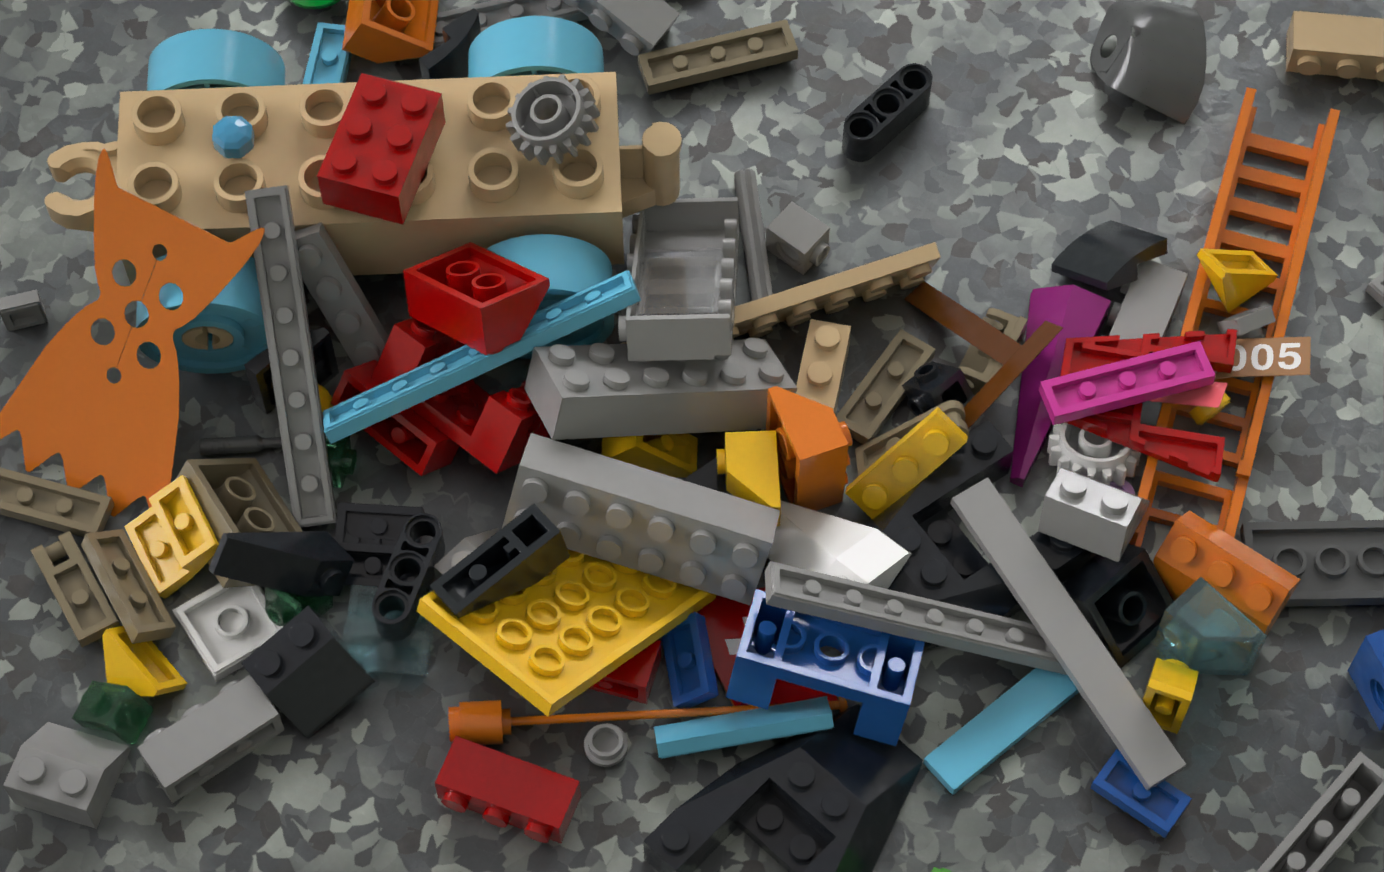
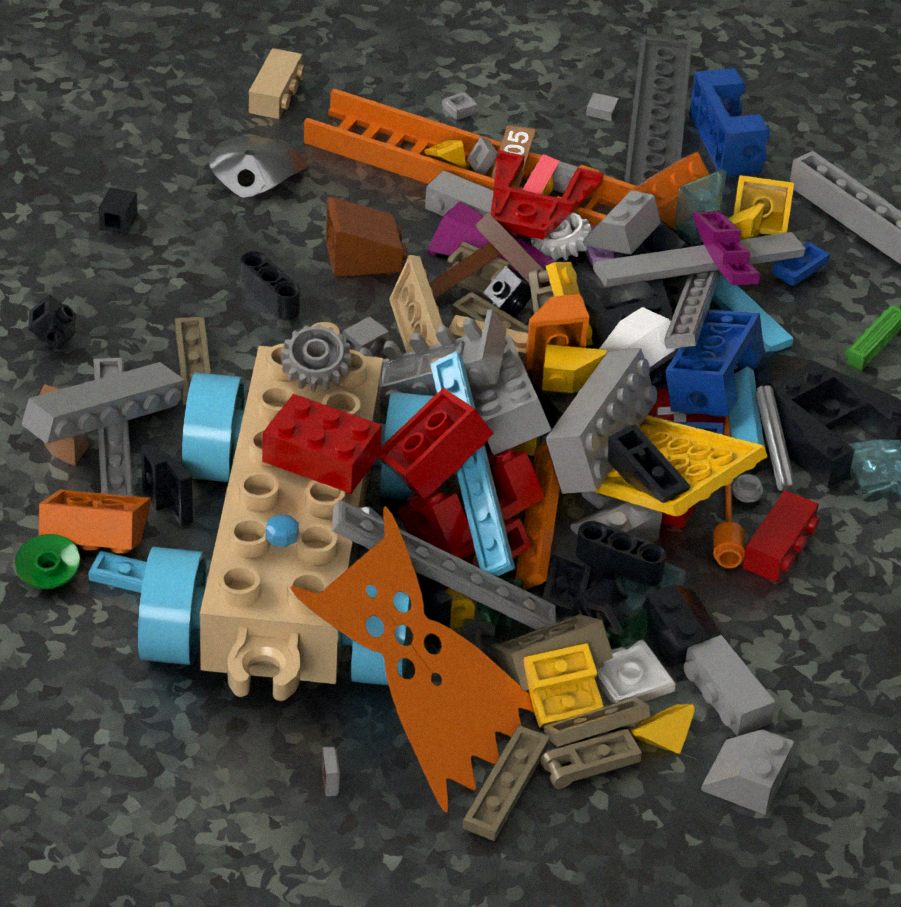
camera: 85 degrees left, 20 degrees down
clear green bracket [72,681,153,745] -> none
dark pink plate [1039,341,1216,425] -> none
black slope [1051,220,1167,291] -> none
none -> dark orange slope [326,197,407,277]
none -> orange plate [514,442,560,591]
none -> light grey plate [553,161,579,193]
none -> magenta slope [693,211,760,285]
none -> yellow slope [733,175,794,235]
none -> light grey axle [756,385,795,492]

